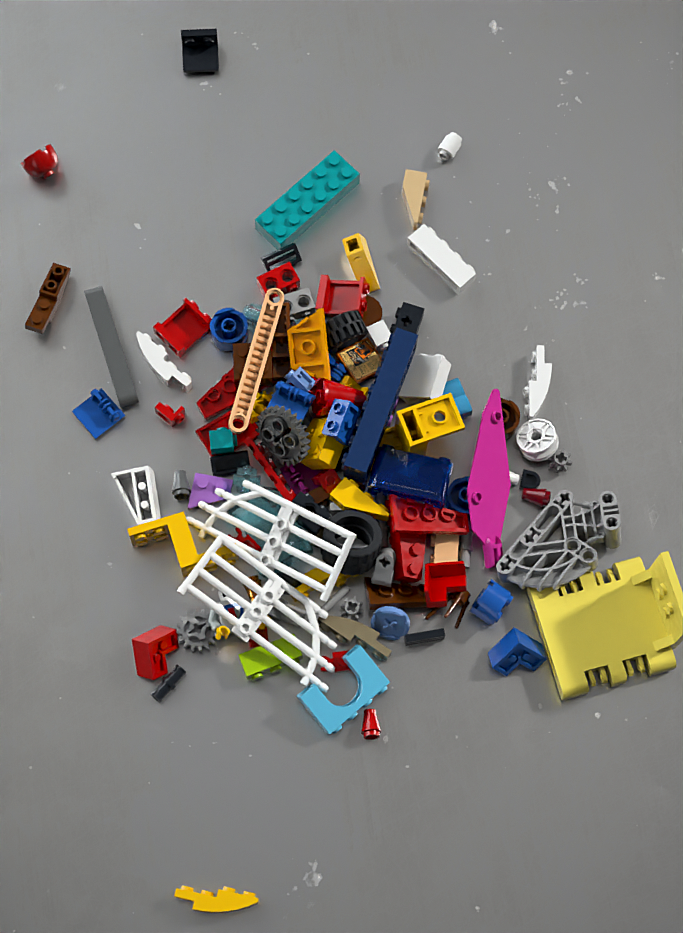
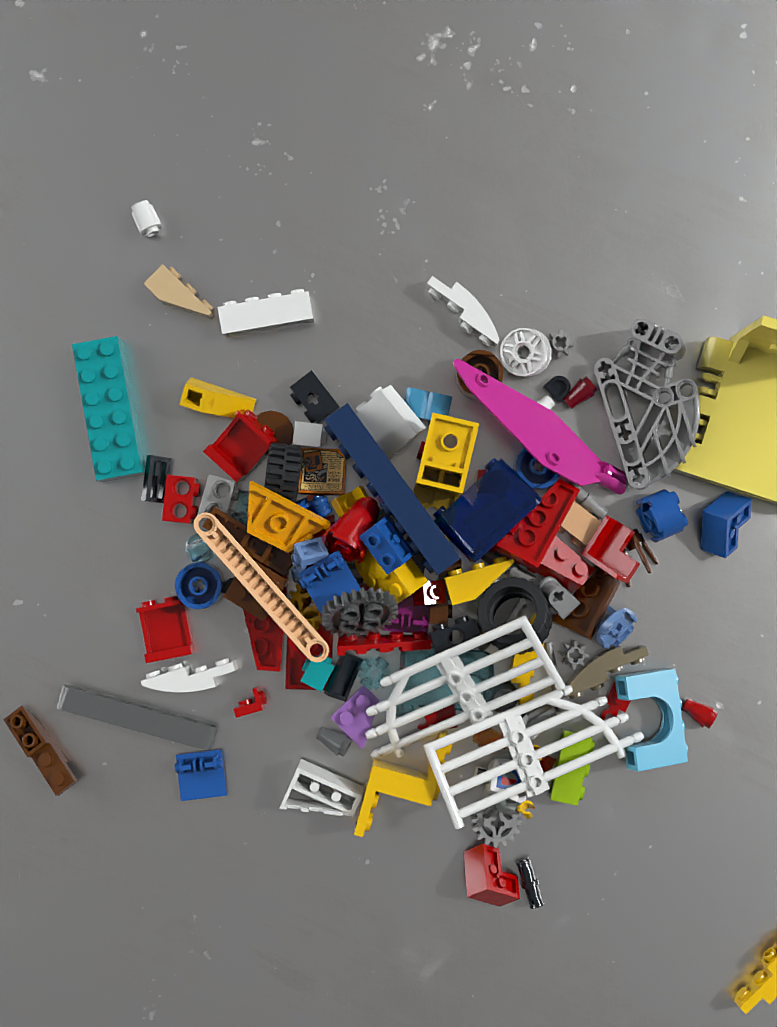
camera: 50 degrees left, 15 degrees up
black tile [404,628,445,646] -> none

